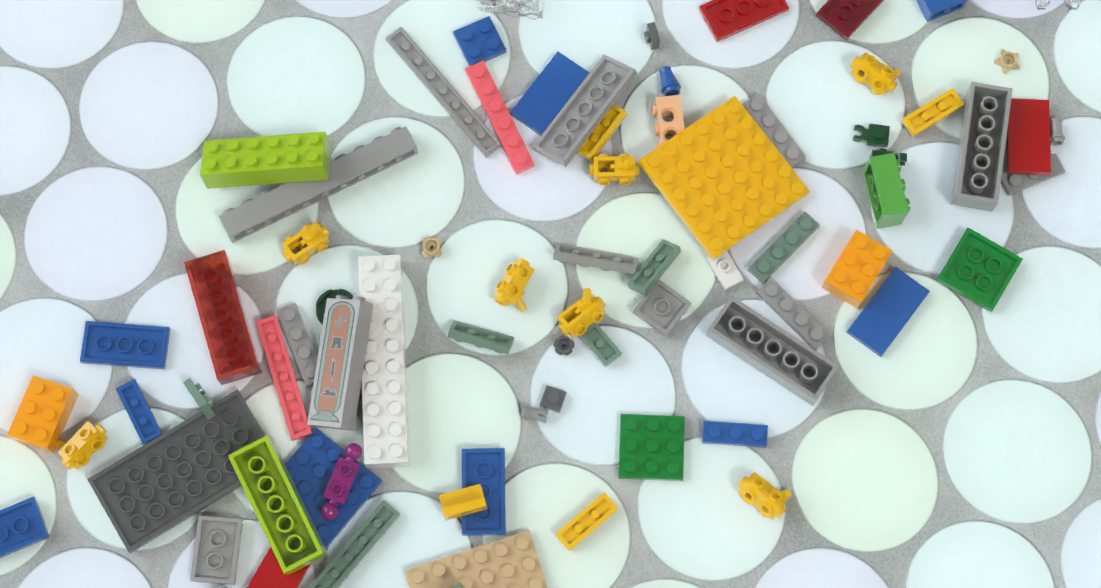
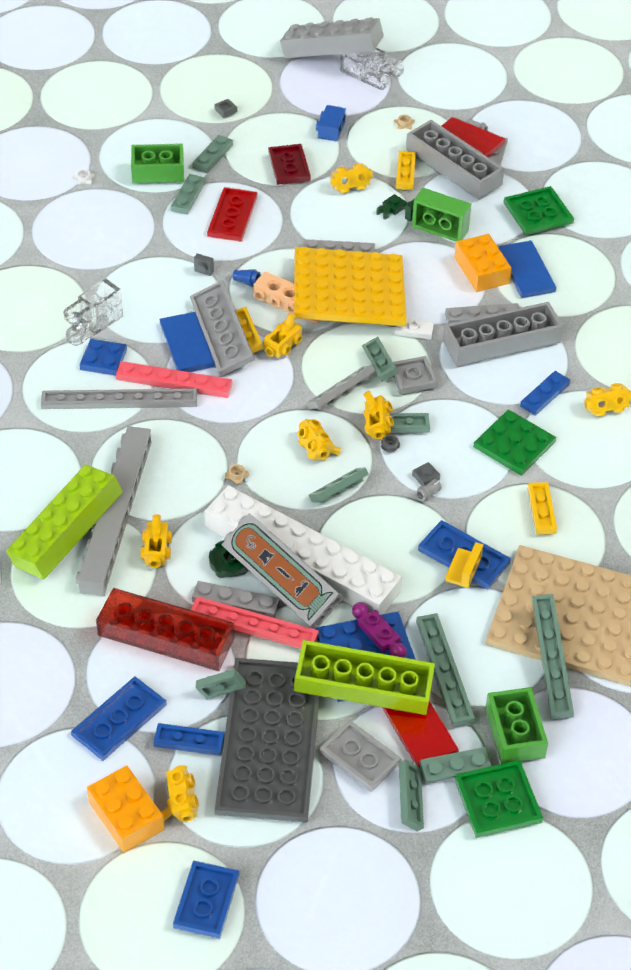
camera: 55 degrees left, 25 degrees down
sand green plate [748,211,820,284] -> none

